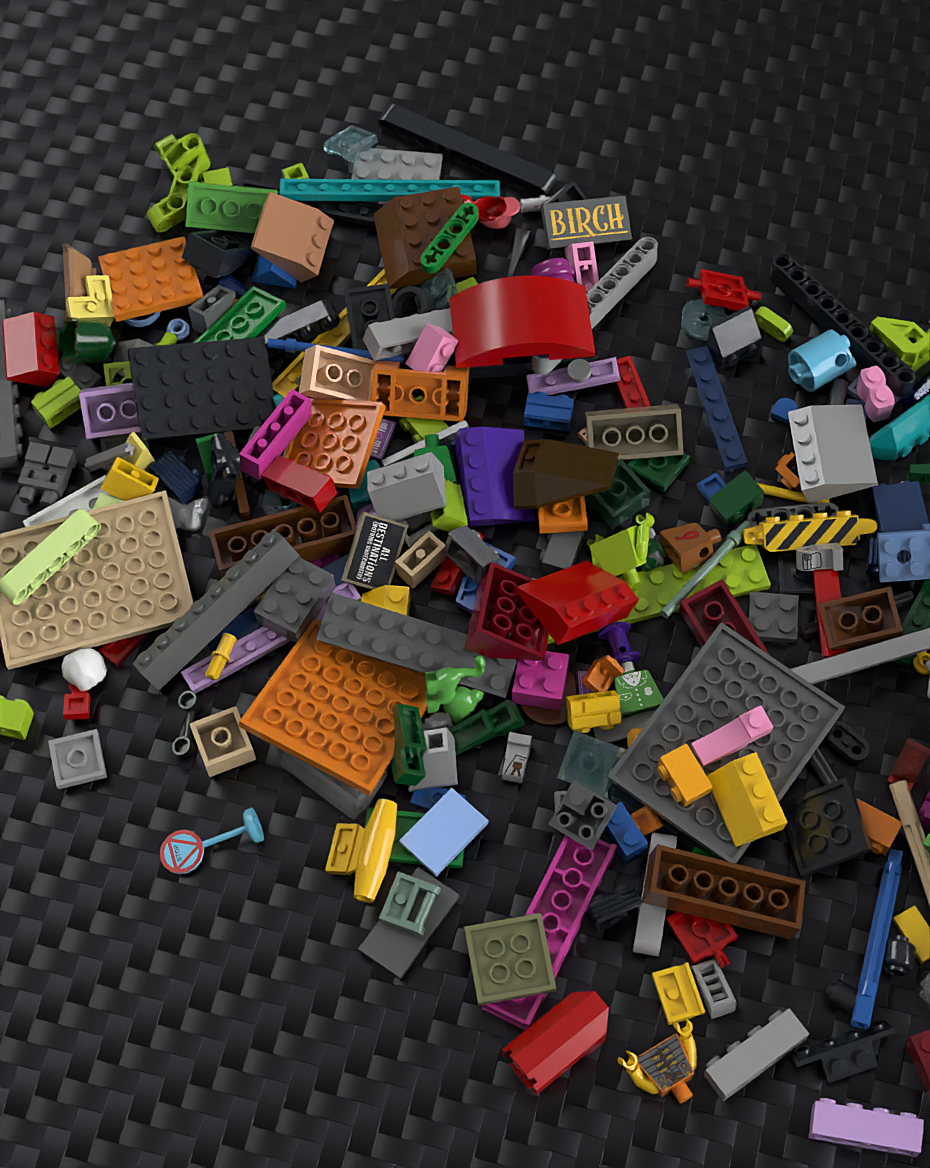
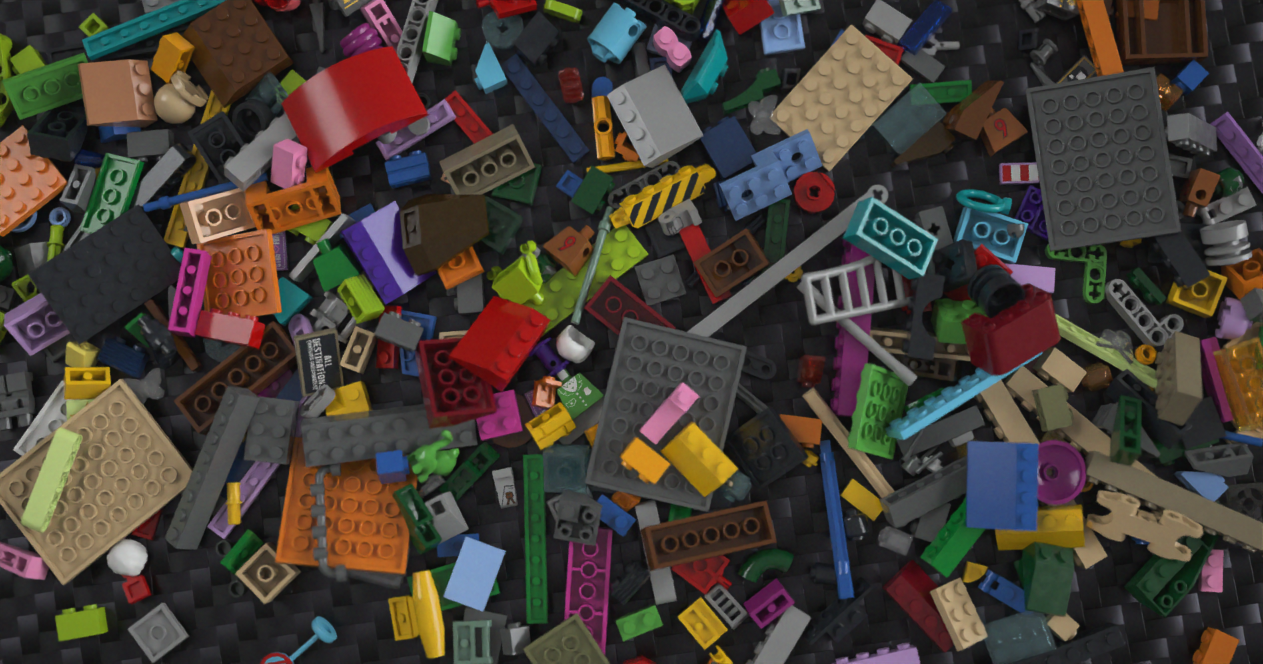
camera: 30 degrees left, 20 degrees up
light grey axle [84,442,135,471] -> none
light grey slope [367,452,446,521] -> none
green beam [421,203,478,274] -> none
none -> dark grey brick [127,129,175,164]
none -> light orange brick [151,32,195,84]
none -> tan tile [154,71,208,123]
none -> green plate [220,529,264,576]
none -> light grey beam [300,385,336,419]
none -> dark grey bar [310,463,347,582]
none -> blue brick [376,450,410,484]
none -> bright green slope [422,11,461,66]
none -> medium azure slope [474,43,508,94]
none -> dark grey brick [500,622,531,655]
none -> green tile [523,454,548,624]
none -> white hair [556,325,595,363]
none -> clear red gear [558,67,584,103]
none -> light orange piece [592,96,615,160]
none -> bright green brick [615,603,663,641]
none -> clear light blue head [721,470,752,503]
none -> dark green cylinder [737,548,794,583]
none -> magenta brick [743,578,795,629]
none -> yellow plate [802,449,819,467]

